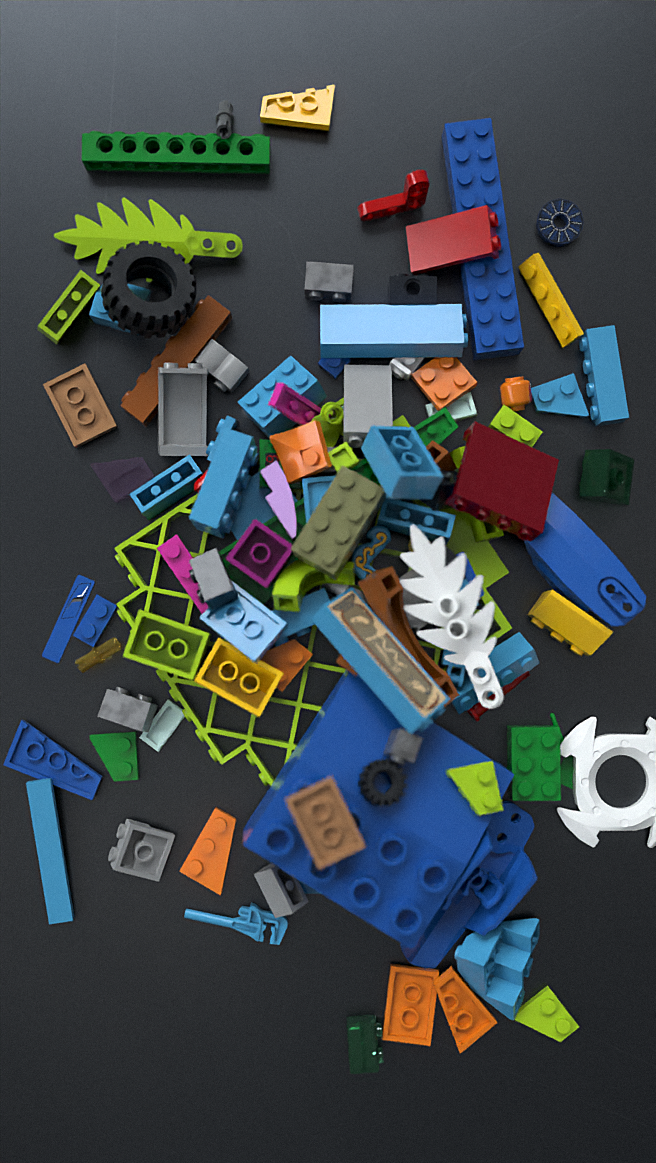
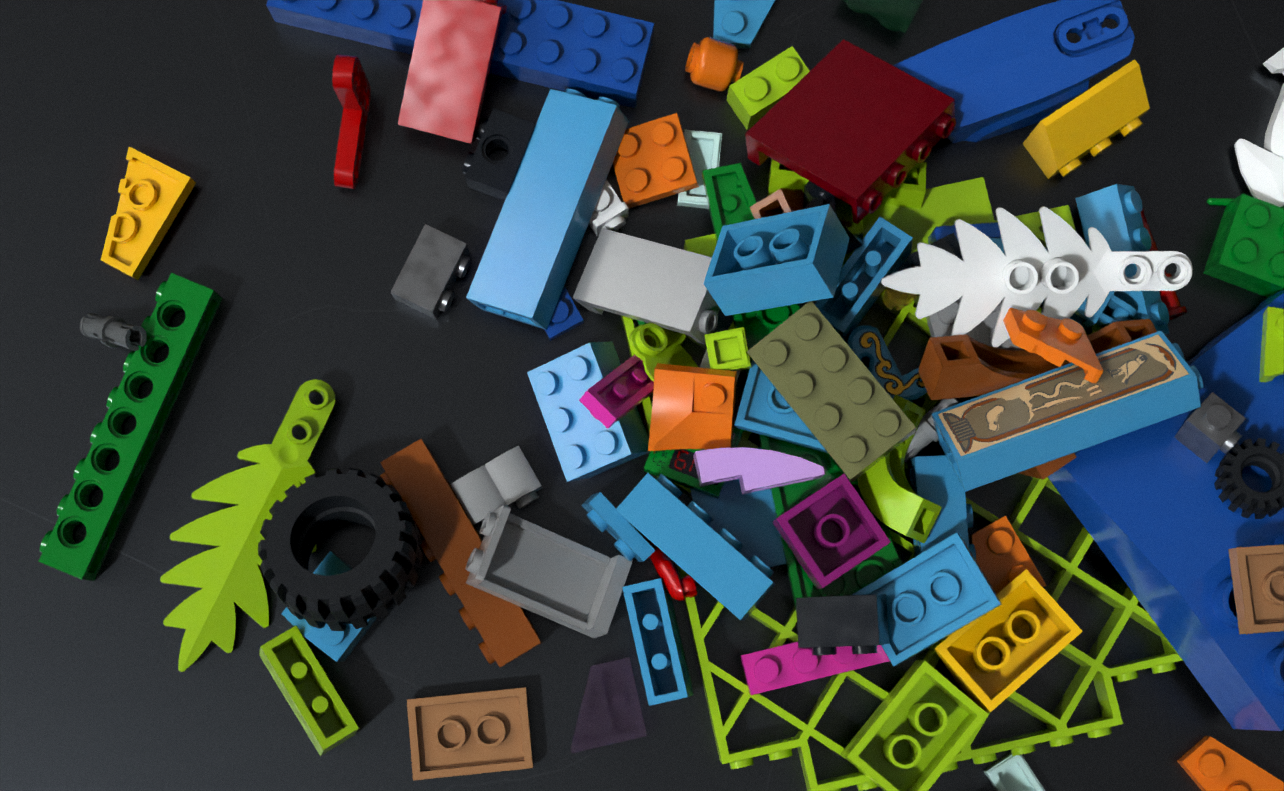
camera: 70 degrees left, 5 degrees down
none -> orange wing [1003,308,1104,384]

